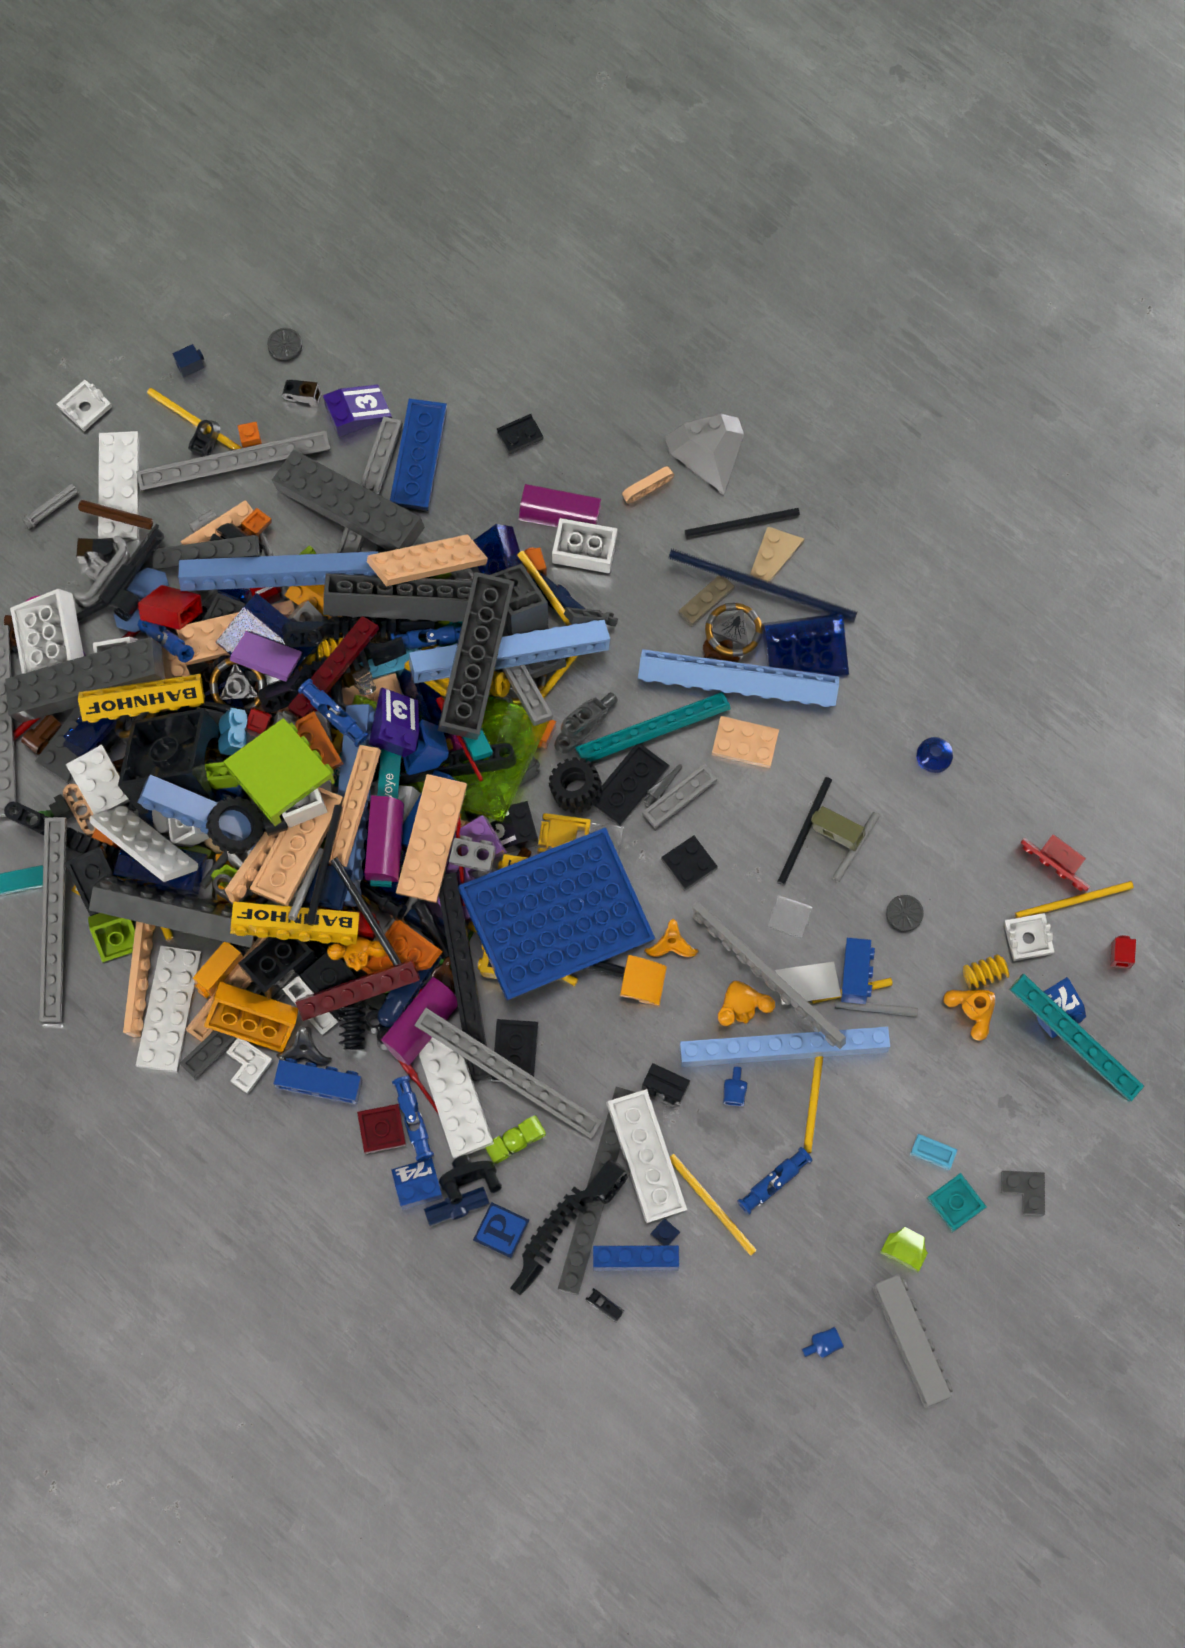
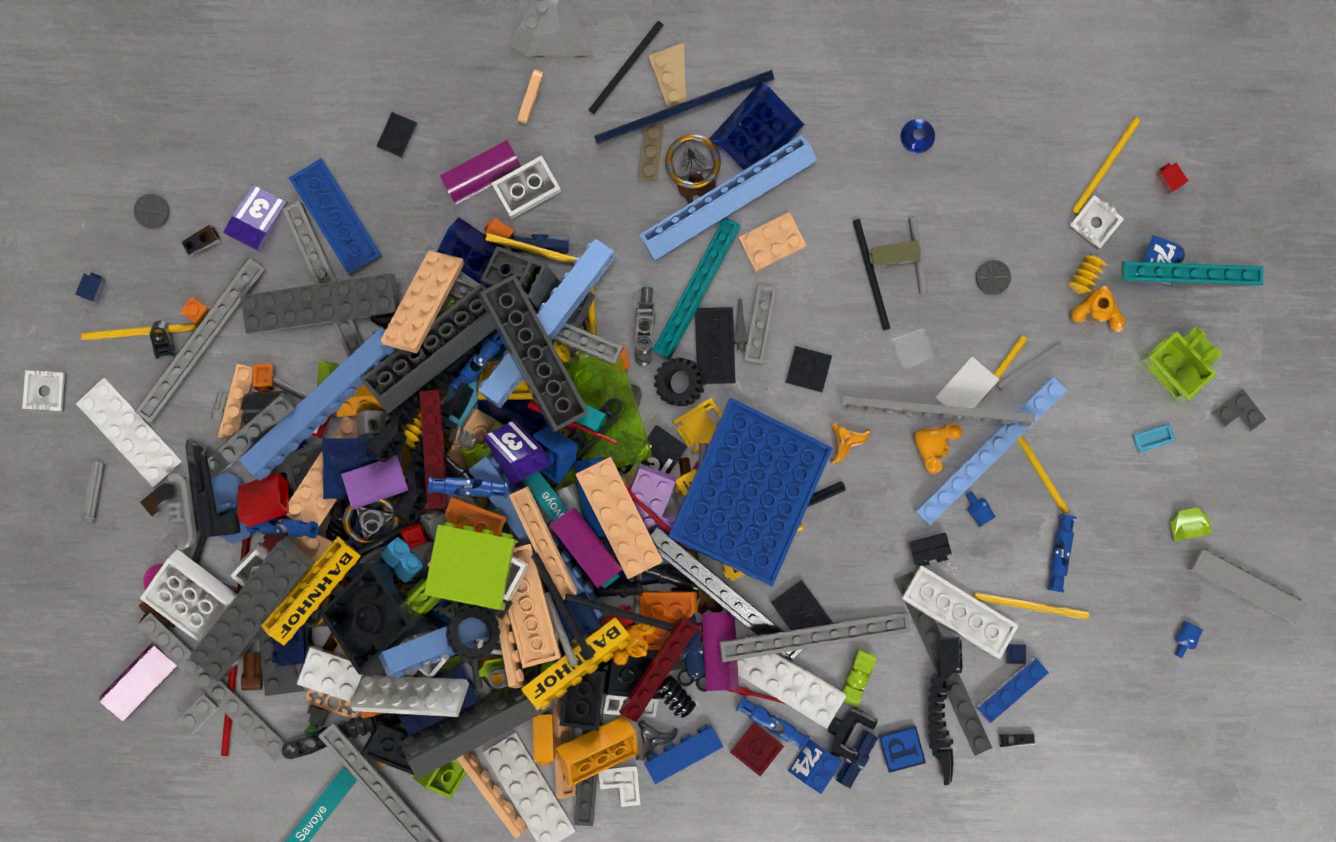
camera: 40 degrees left, 15 degrees up
reddish brown axle [78,500,153,530] -> none
light grey brick [449,836,496,873] -> none
dark grey plate [564,607,618,626] -> none
light orange slope [620,955,667,1006] -> none
blue brick [841,938,875,1005] -> none
teal tile [927,1173,987,1233] -> none
red bracket [1020,834,1091,891] -> none
none -> lime piece [1140,326,1223,403]

